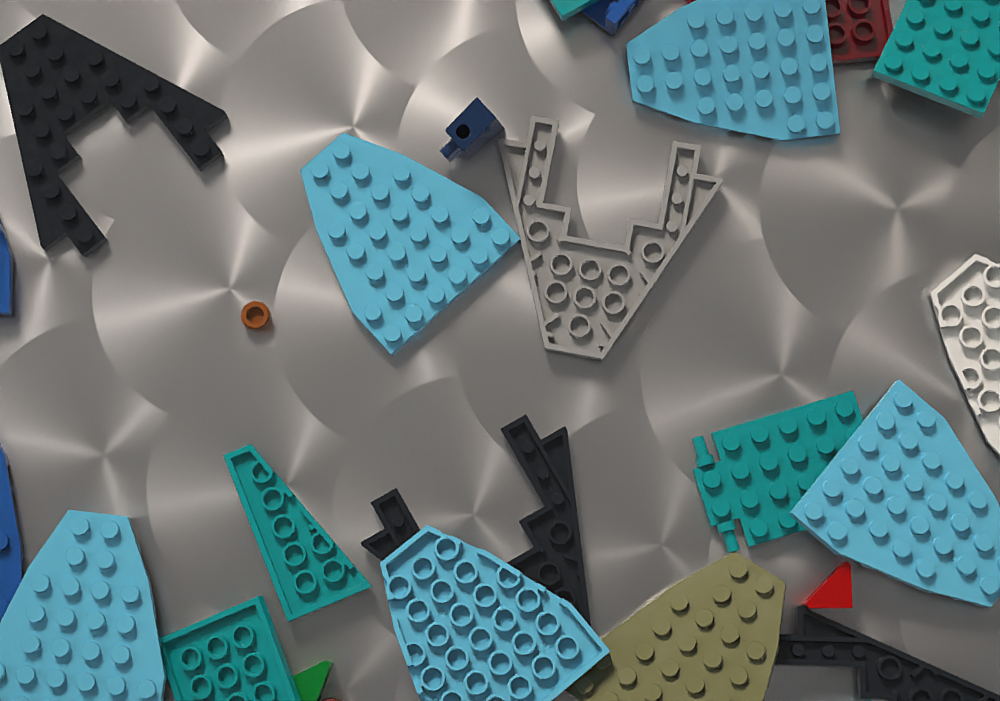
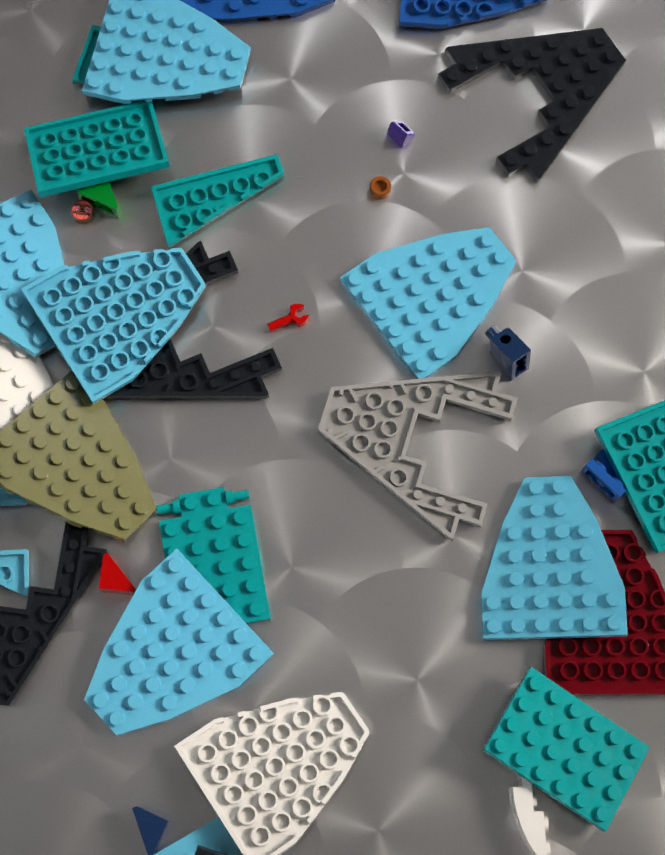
camera: 85 degrees right, 5 degrees down
none -> red bar [267,304,309,332]
none -> dark purple slope [387,121,415,147]

